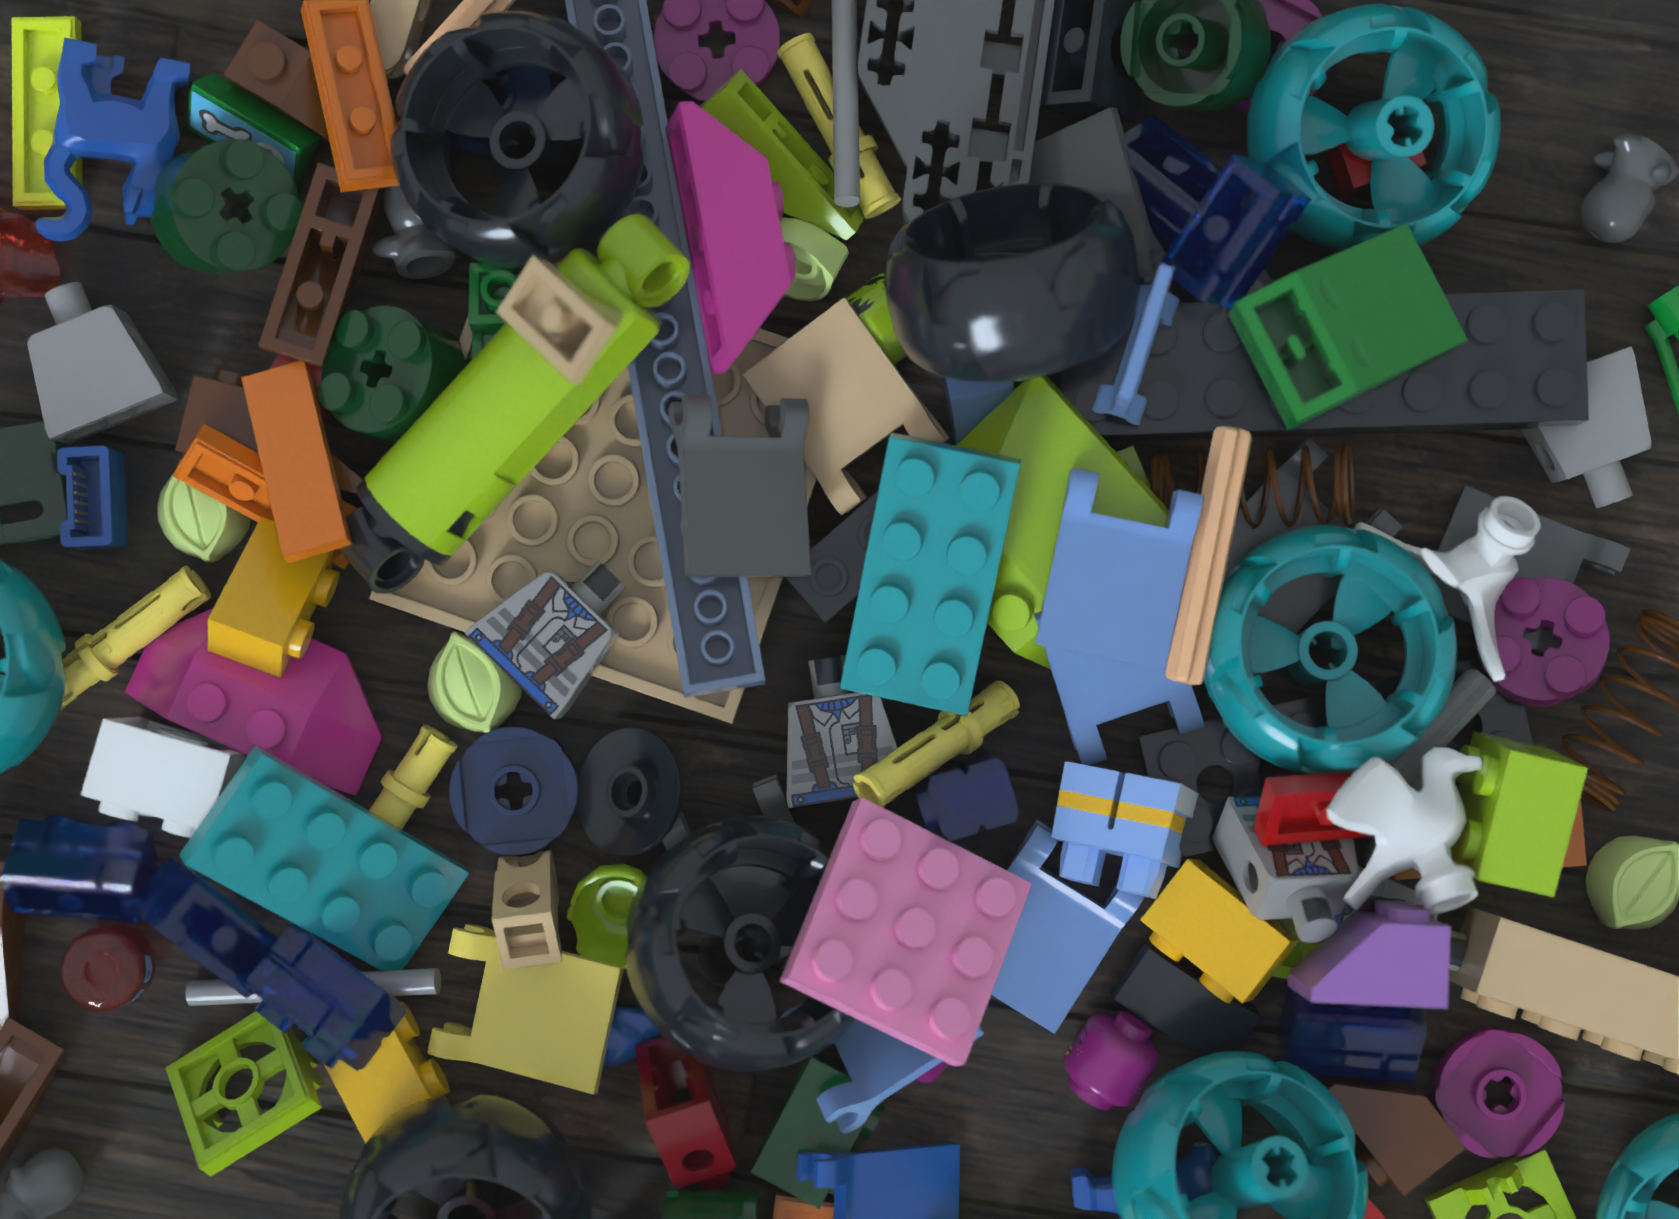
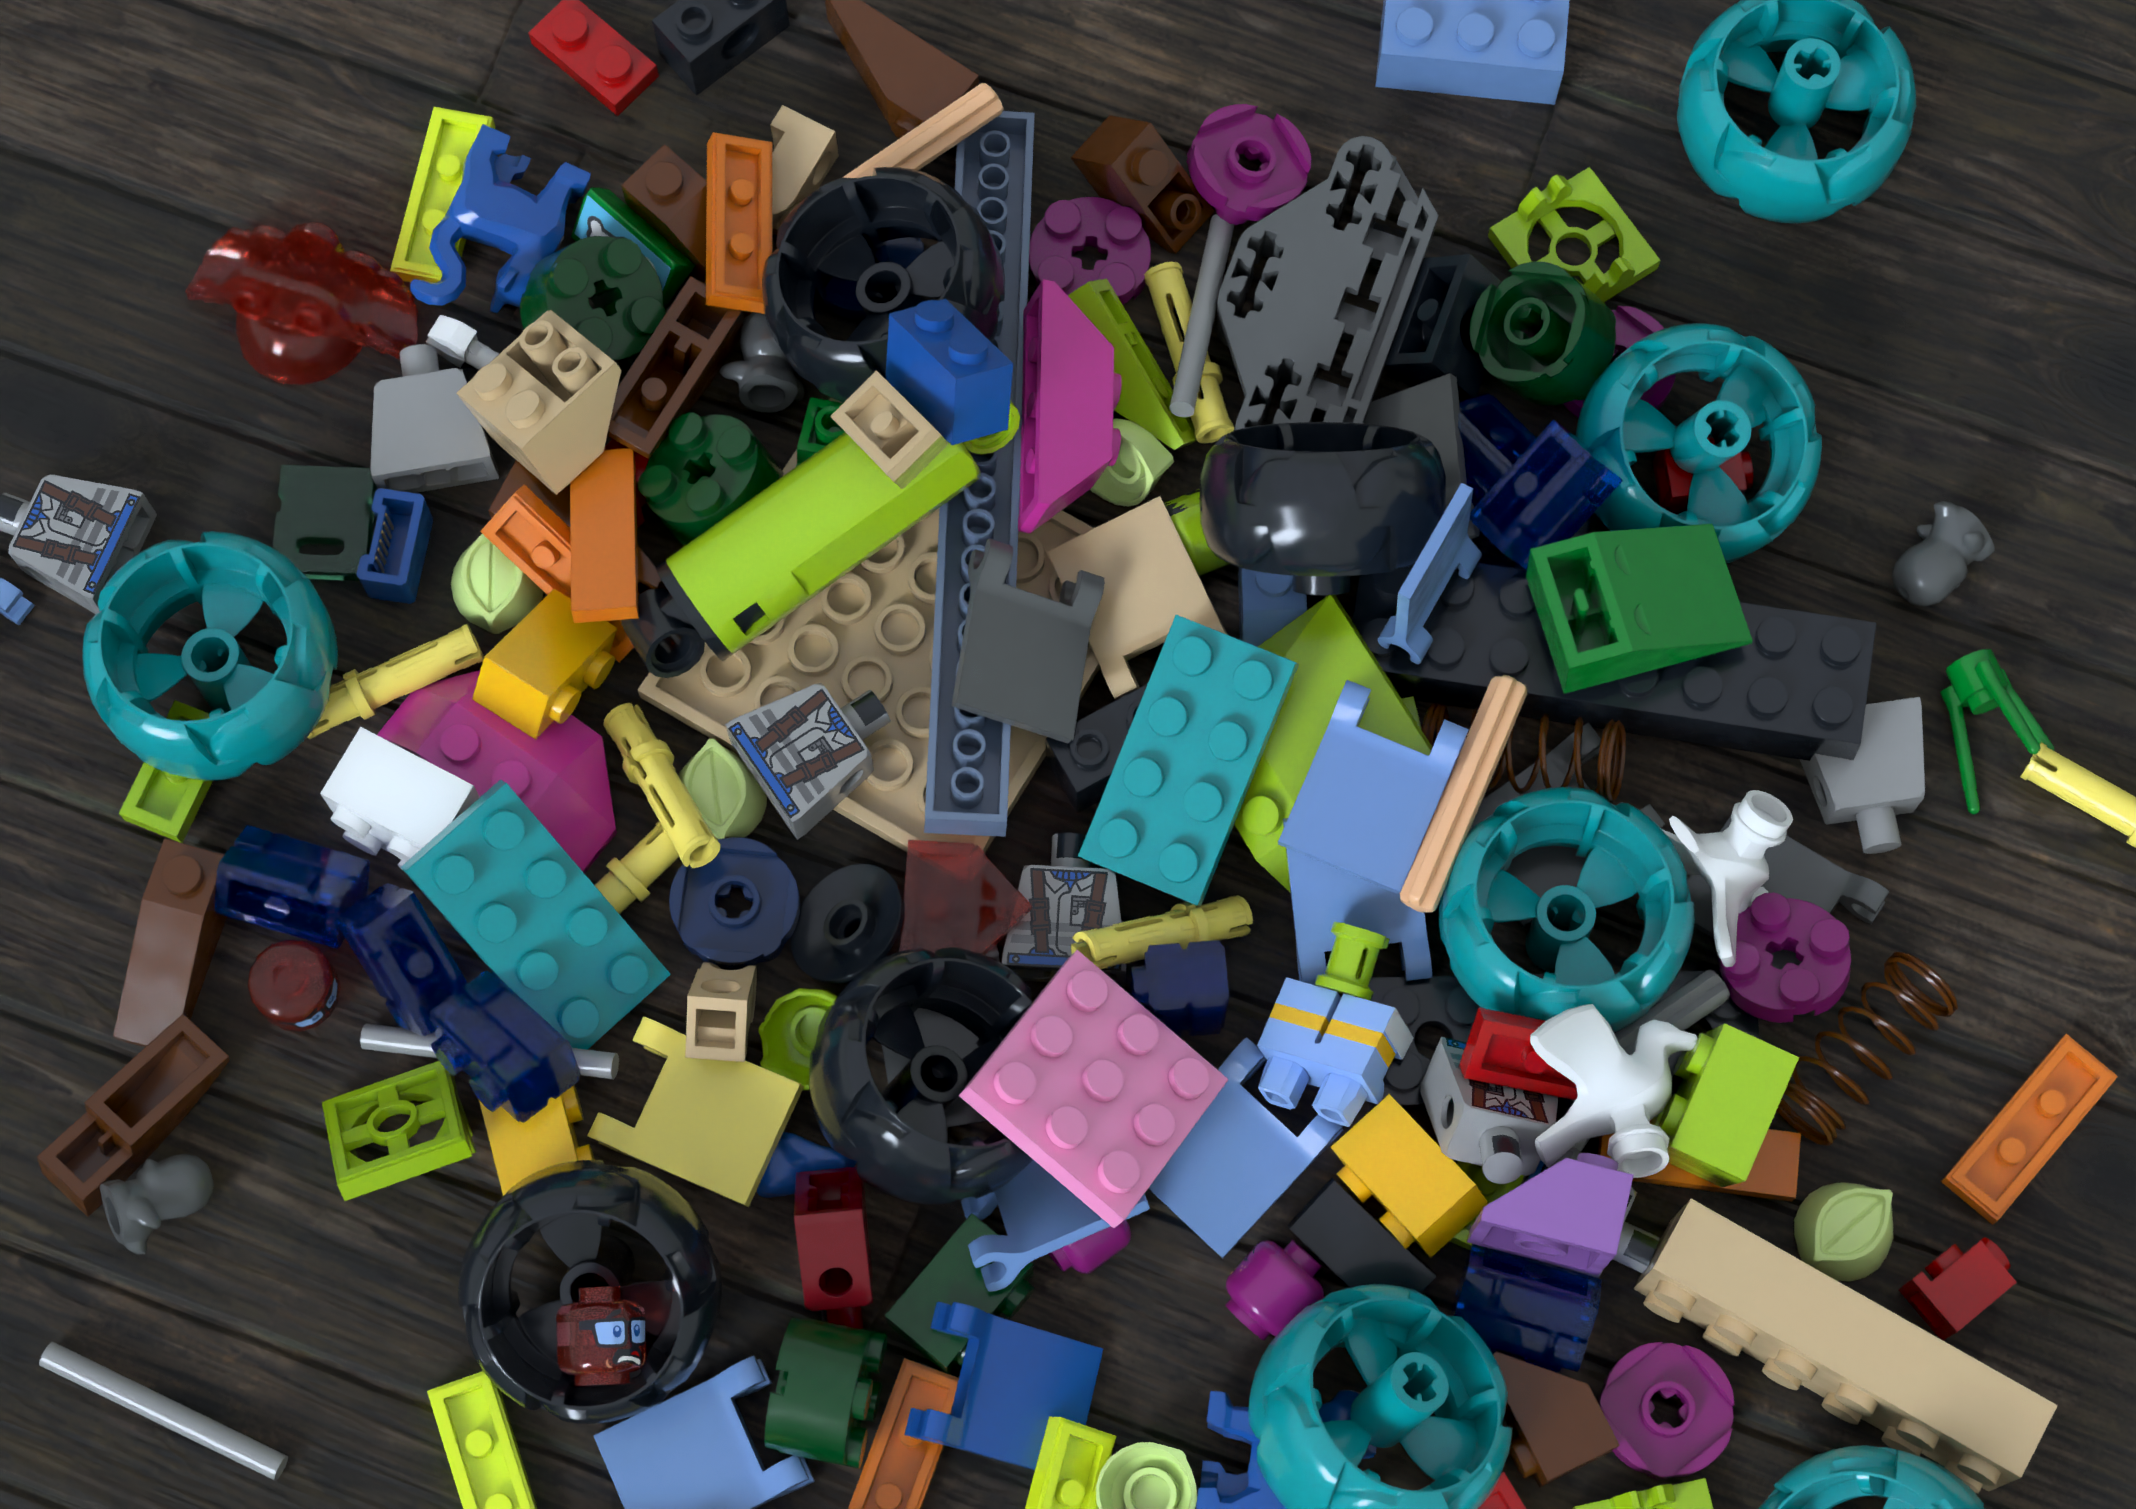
camera: 15 degrees right, 15 degrees down
none -> white bar [426,315,499,370]
none -> tan slope [456,310,621,495]
none -> light yellow pin [603,703,721,868]
none -> blue brick [886,298,1013,445]
none -> clear red slope [900,840,1033,955]
none -> lime bush [1315,922,1390,1001]

